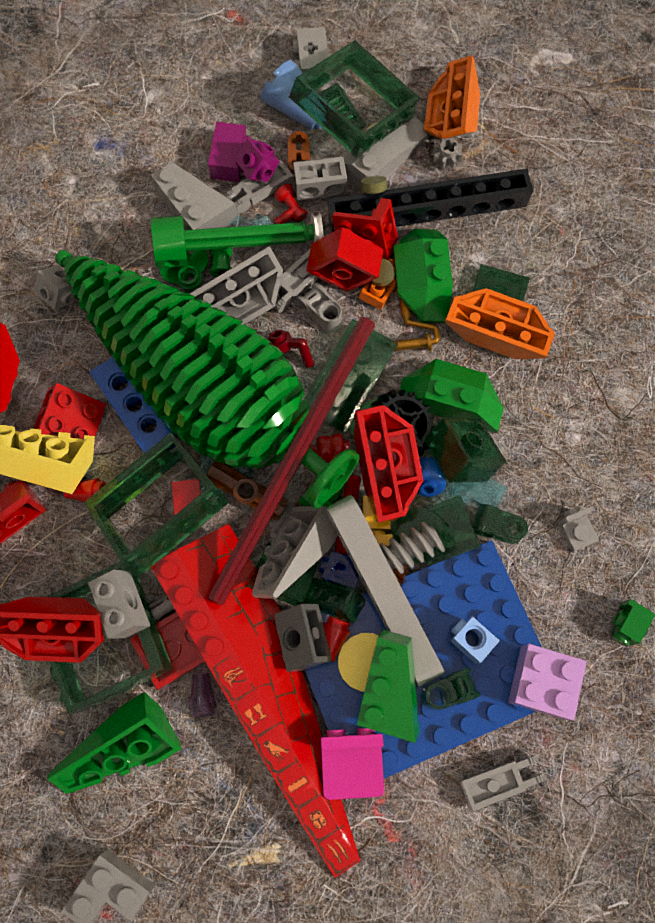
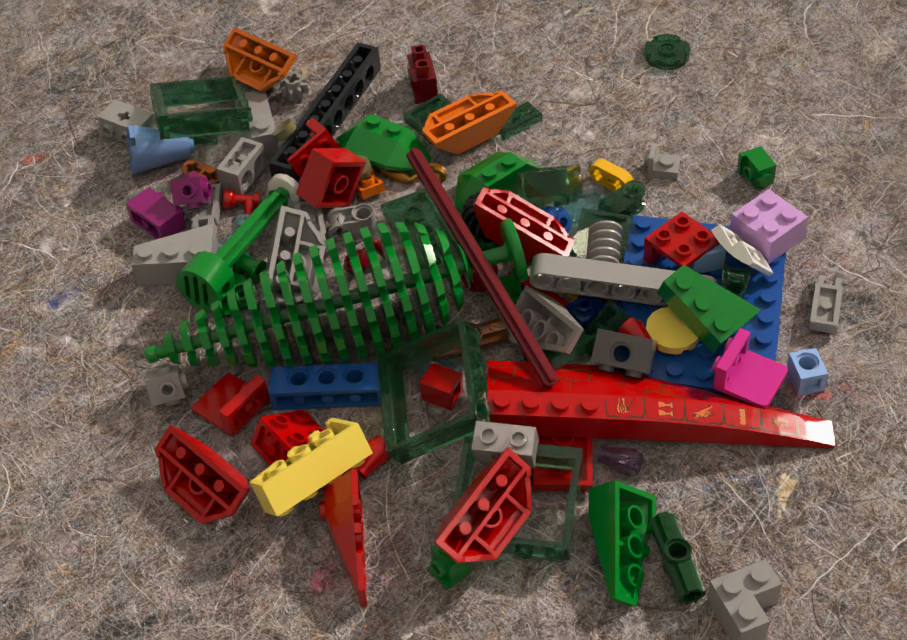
camera: 50 degrees left, 25 degrees down
none -> red bracket [192,373,270,437]
none -> dark red hips [406,45,438,104]
none -> clear green tile [498,101,542,140]
none -> yellow beam [588,158,634,195]
none -> red bracket [643,211,720,267]
none -> dark green piece [649,511,706,605]
none -> white slope [711,224,773,276]
none -> light blue brick [787,348,828,397]

